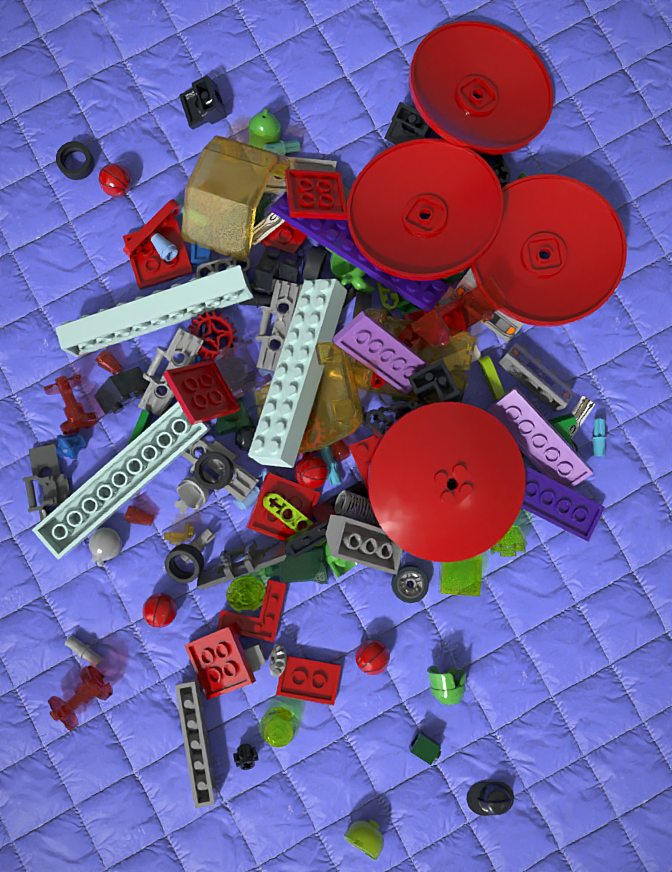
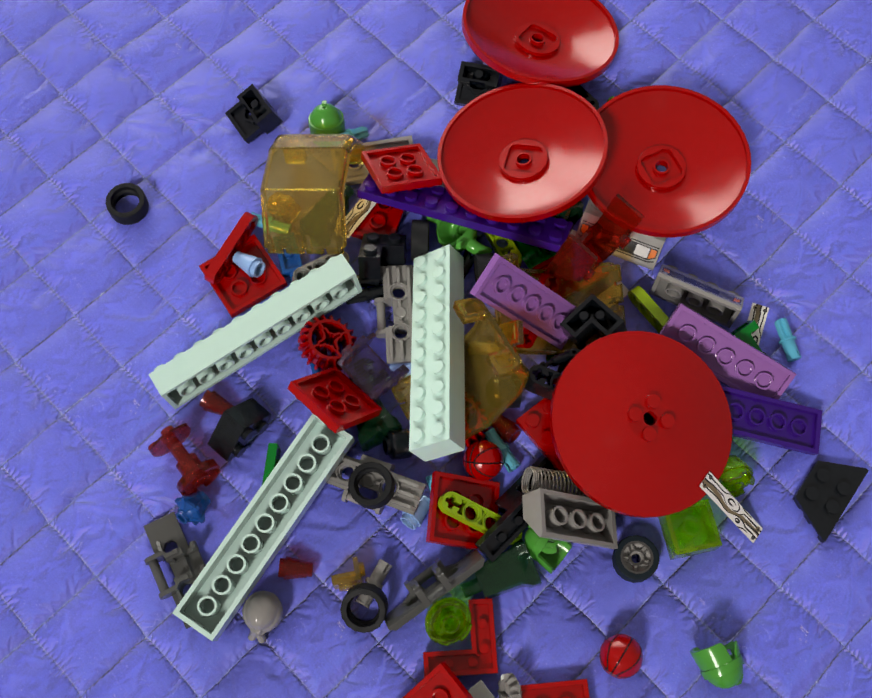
camera: 15 degrees left, 15 degrees down
red piece [98,163,132,197] -> none
light grey piece [138,328,204,417] -> none
red piece [142,593,177,628] -> none
light grey hat [174,477,209,514] -> none
none -> sticker [699,471,763,543]
none -> black wing [793,461,869,543]

